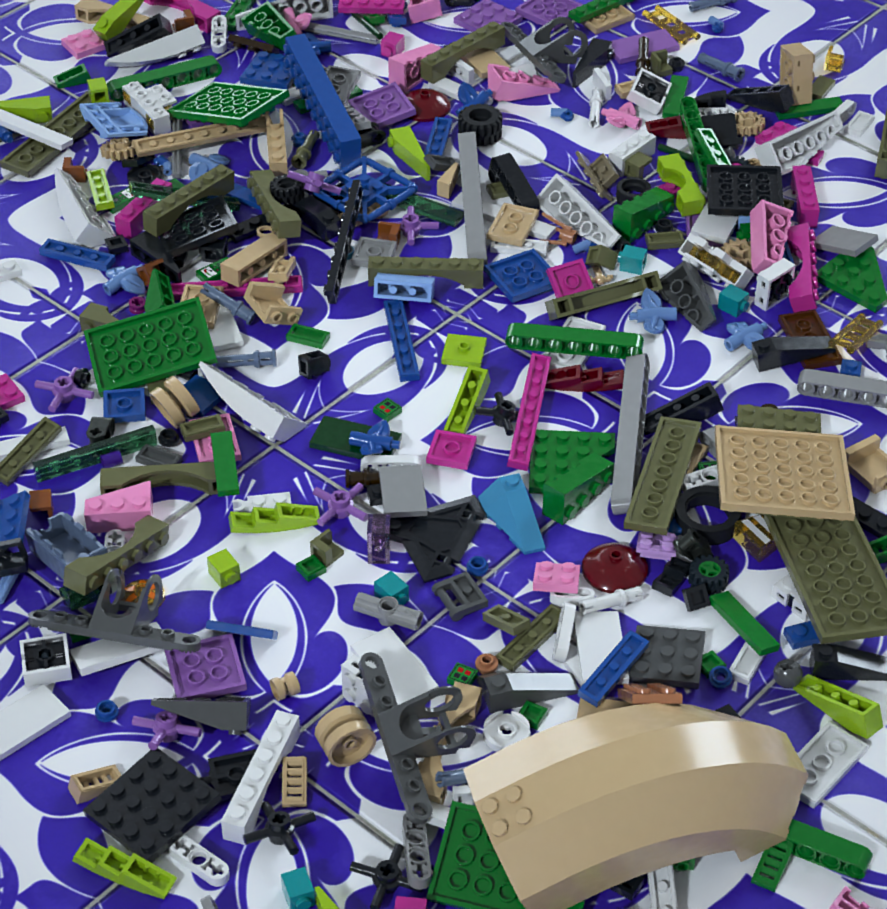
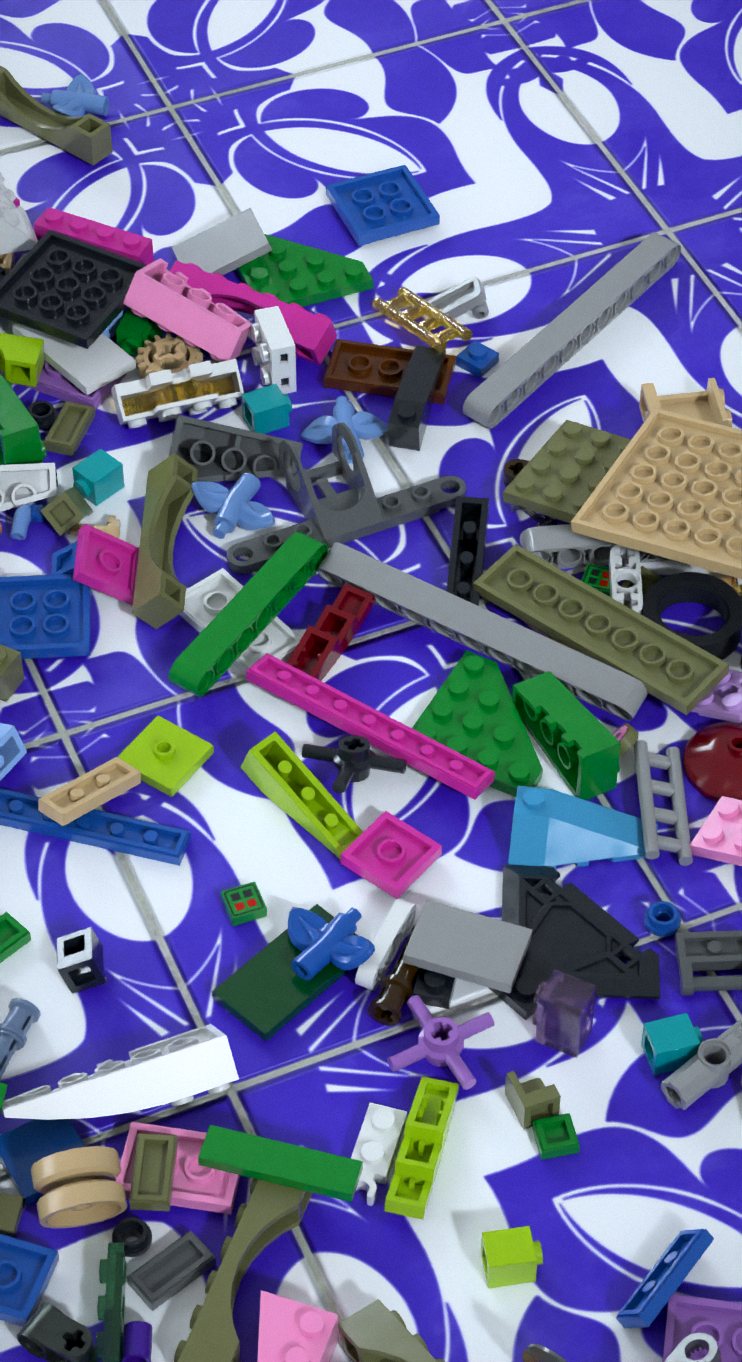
camera: 65 degrees left, 5 degrees up
none -> tan plate [38,757,141,826]
none -> dark grey piece [227,422,466,575]
none -> olive tile [612,723,639,757]
none -> light grey bar [633,740,693,866]

